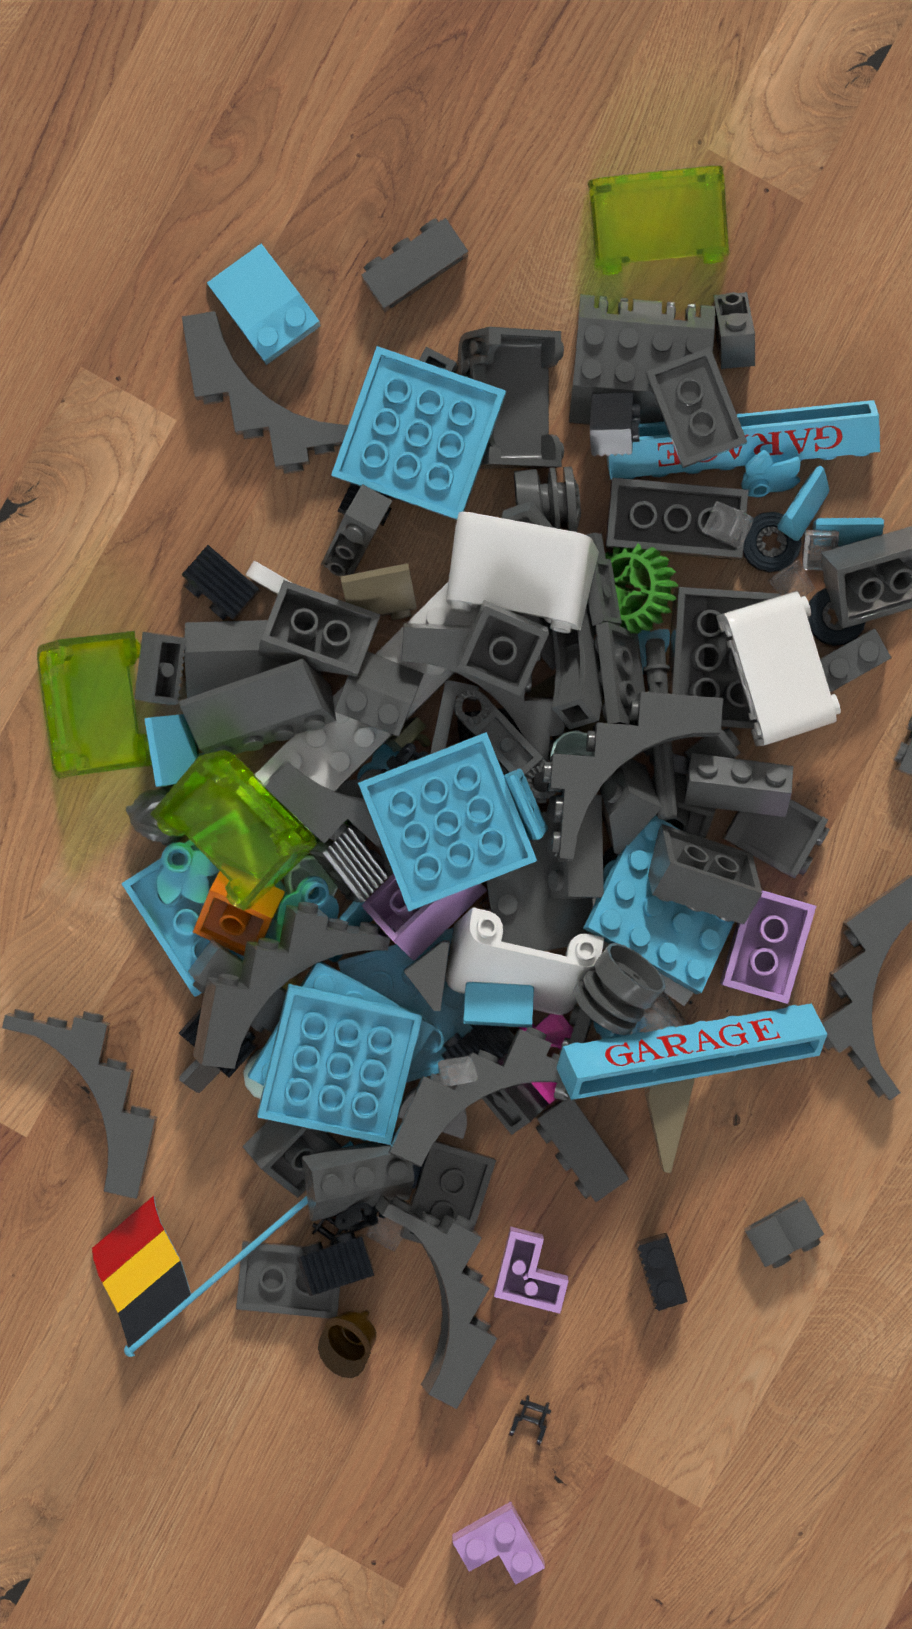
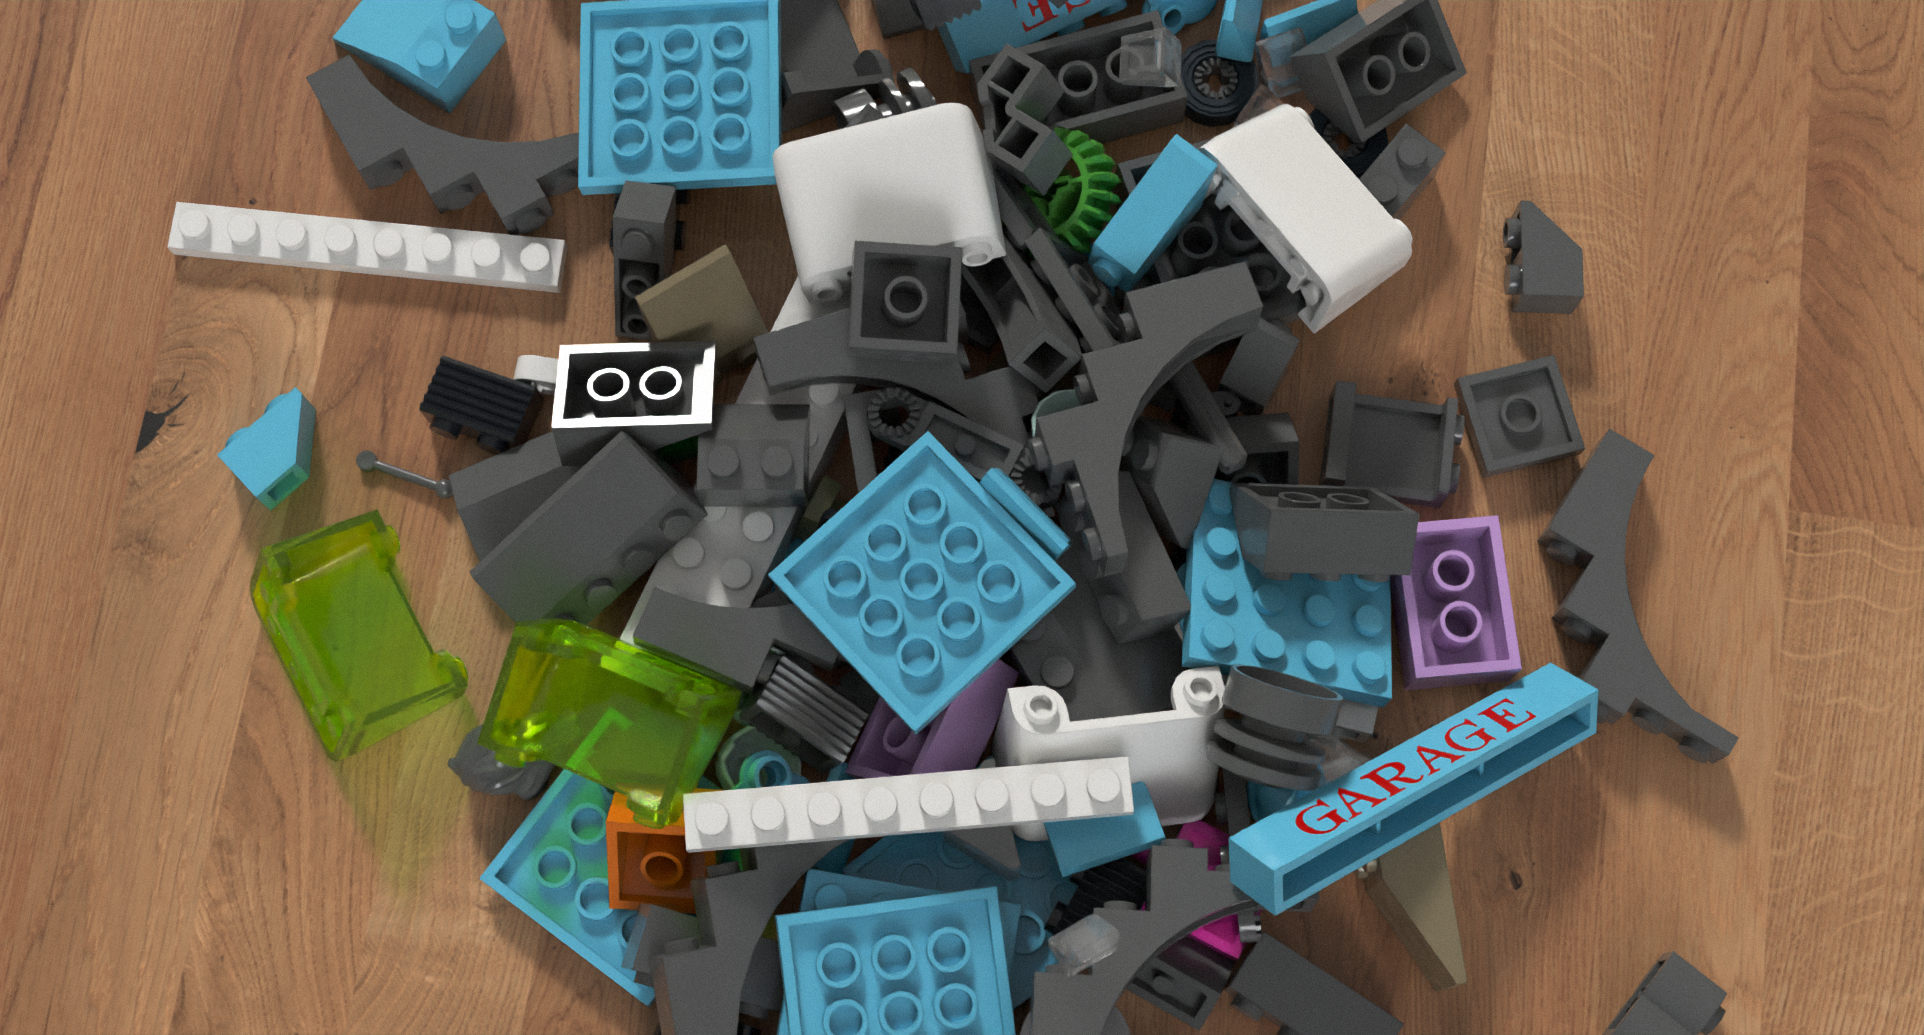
camera: 20 degrees left, 15 degrees down
dark grey brick [134,632,187,705] -> none
medium azure slope [144,714,208,787] -> none
medium azure plate [156,842,221,905] -> none
dark grey brick [684,753,793,817] -> none
none -> white plate [167,202,568,293]
none -> medium azure slope [217,387,316,511]
none -> dark grey hinge [356,450,453,499]
none -> white plate [683,756,1134,853]
none -> dark grey brick [977,43,1073,196]
none -> medium azure slope [1088,134,1218,293]
none -> dark grey plate [1454,355,1585,478]

